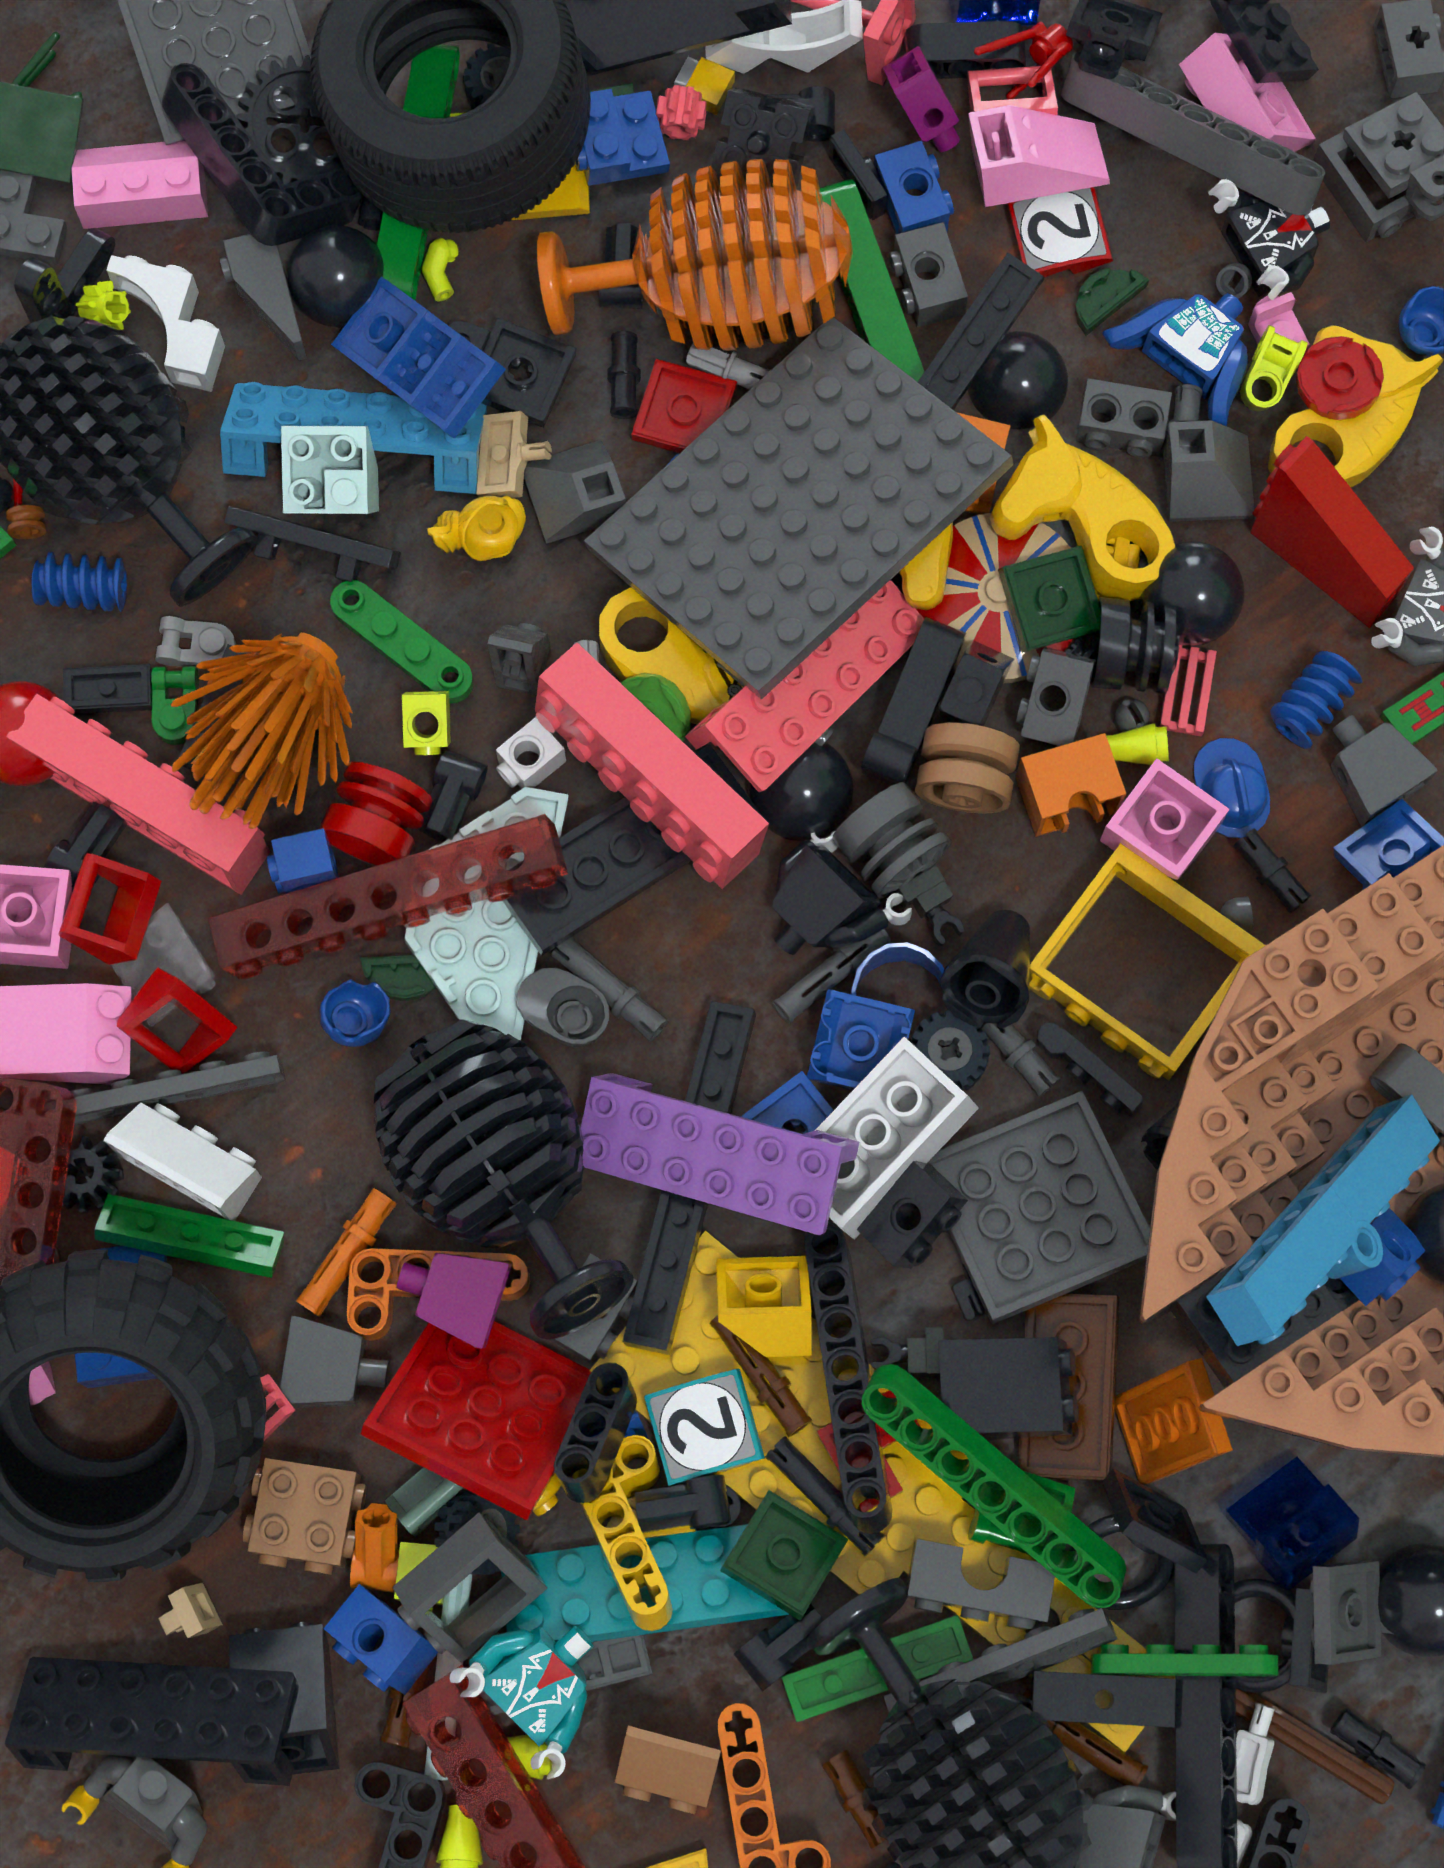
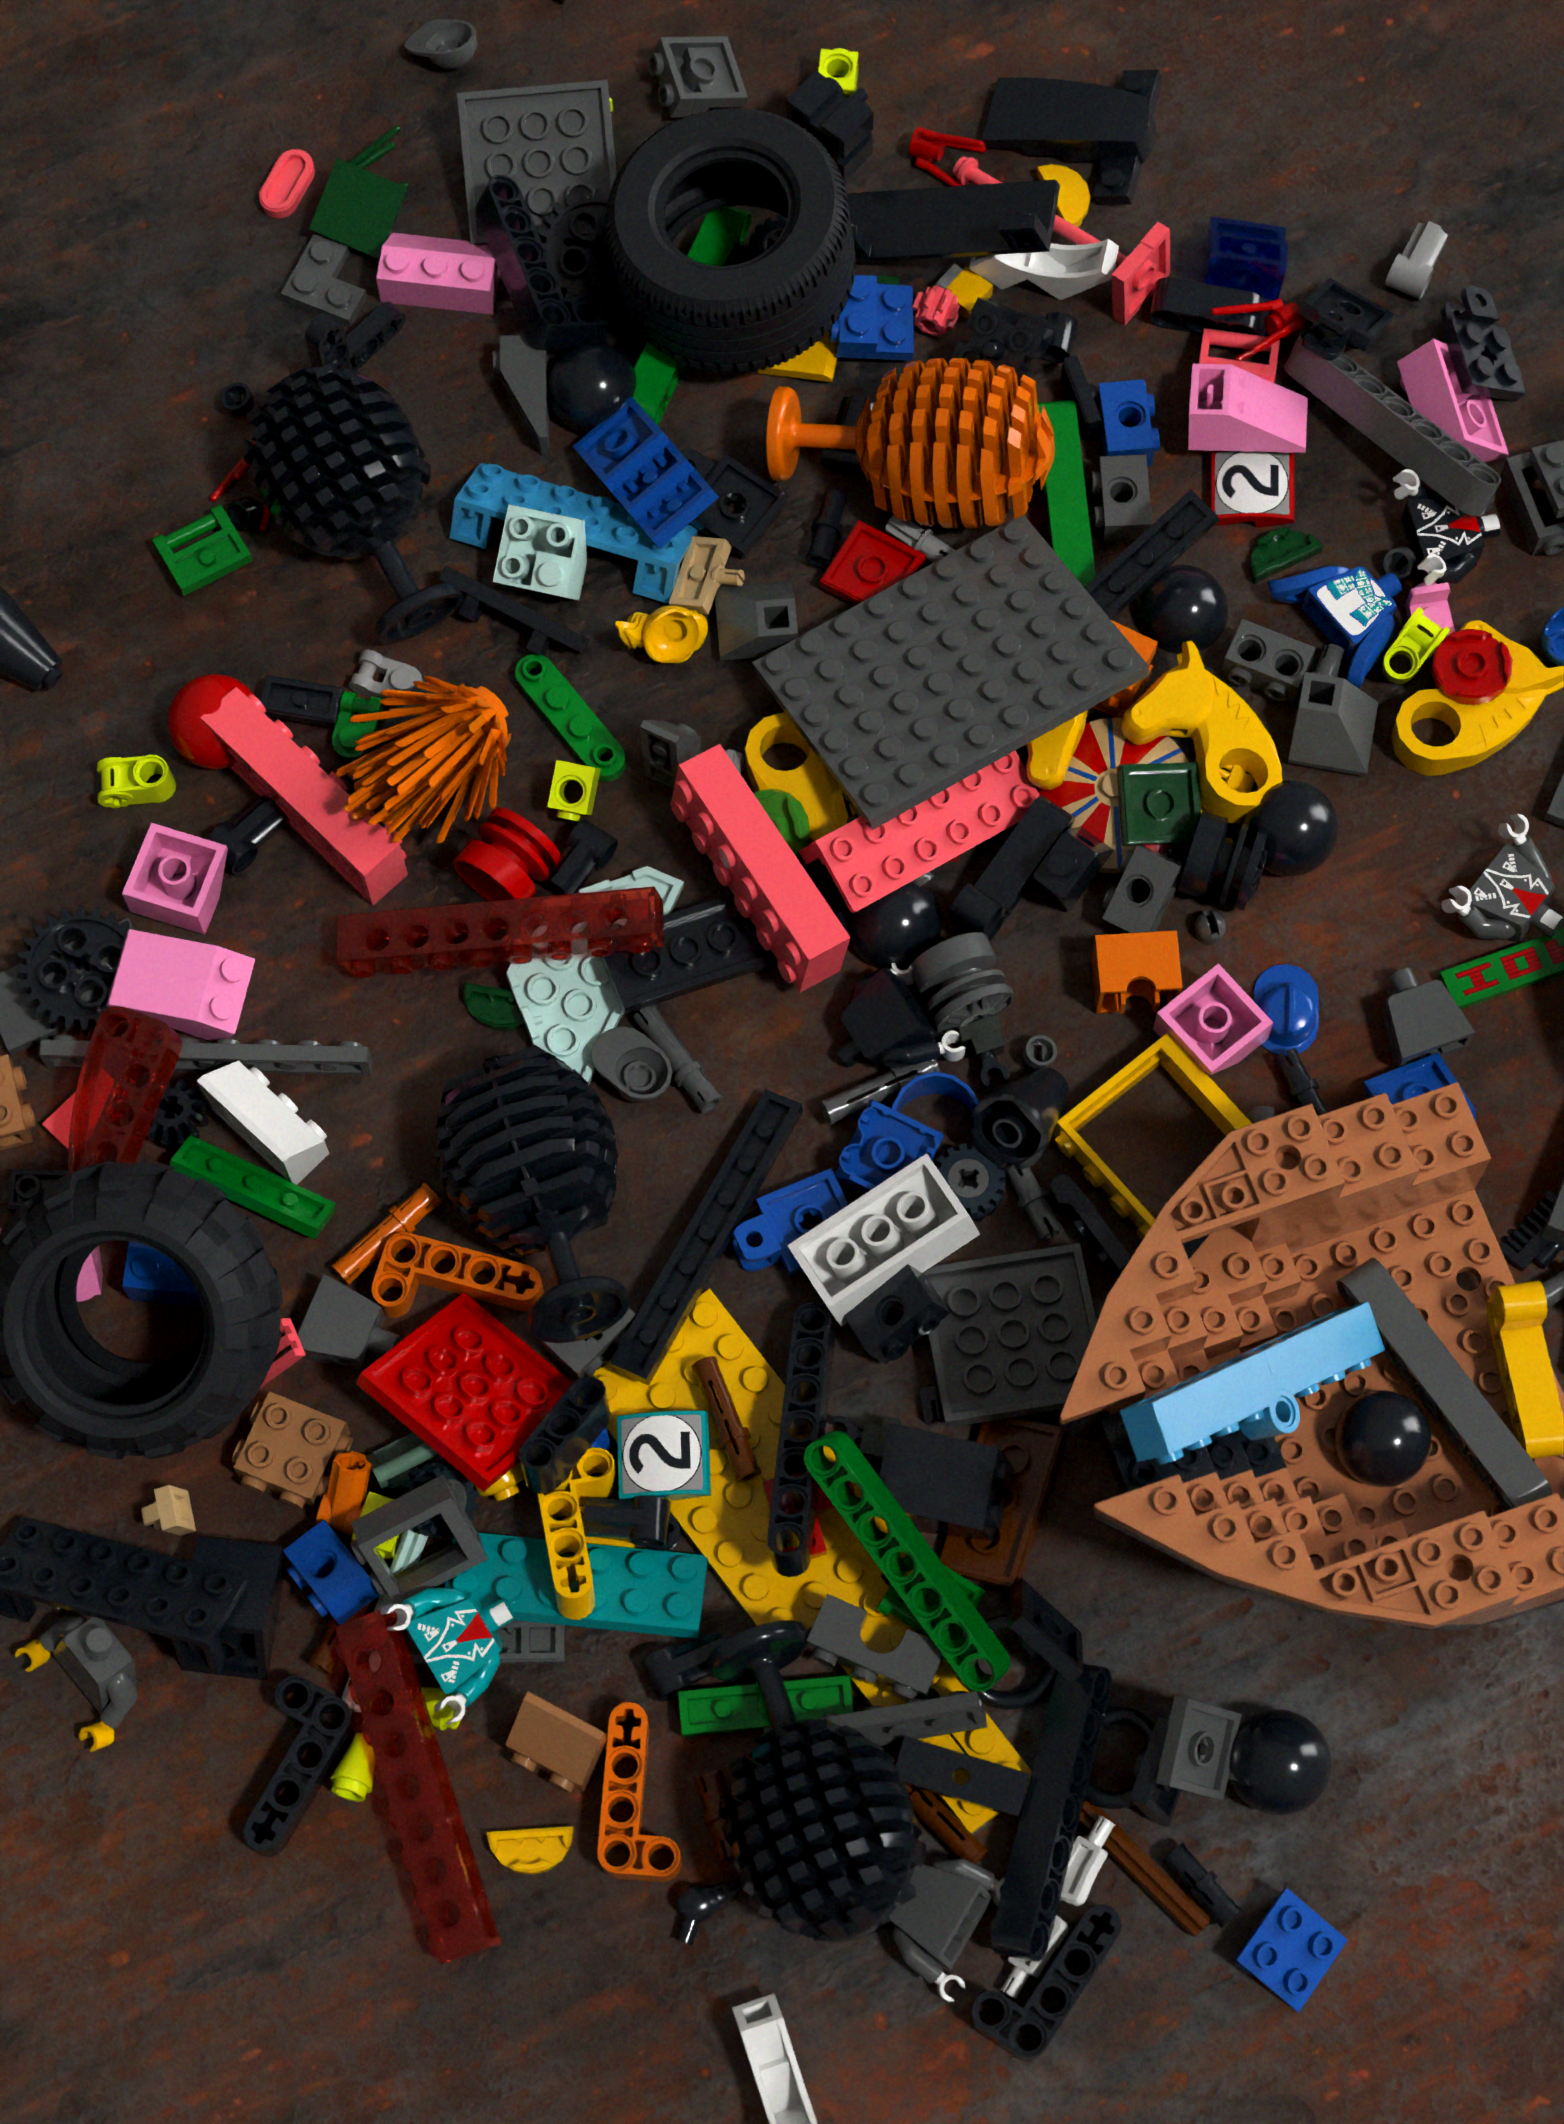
camera: 15 degrees right, 5 degrees down
dark orange bush [6,505,46,540] -> none
blue piece [32,552,127,612] -> none
red tile [58,853,162,965] -> none
neon yellow gear [76,281,131,330] -> none
white arch [106,255,225,392] -> none
clear hinge [111,903,216,1027] -> none
red tile [117,967,238,1074] -> none
blue brick [267,828,343,905] -> none
blue hair [319,979,390,1047] -> none
magenta torso [396,1253,512,1349] -> none
neon yellow arm [421,238,459,302] -> none
white brick [496,717,566,789] -> none
medium lavender bracket [581,1073,860,1235] -> none
yellow slope [716,1256,812,1358] -> none
dark green tile [720,1490,849,1620] -> none
black pin [765,1436,885,1556] -> none
magenta torso [883,46,960,152] -> none
medium nougat wheel [915,722,1020,814] -> none
green plate [1091,1644,1278,1677] -> none
neon yellow cone [1106,723,1169,765] -> none
orange tile [1115,1358,1233,1485] -> none
coral tile [1159,644,1217,737] -> none
clear blue brick [1226,1456,1360,1590] -> none
red slope [1250,436,1414,628] -> none
blue piece [1270,651,1363,749] -> none
blue brick [1340,1208,1426,1306] -> none
none -> dark grey hinge [1022,1035,1057,1070]

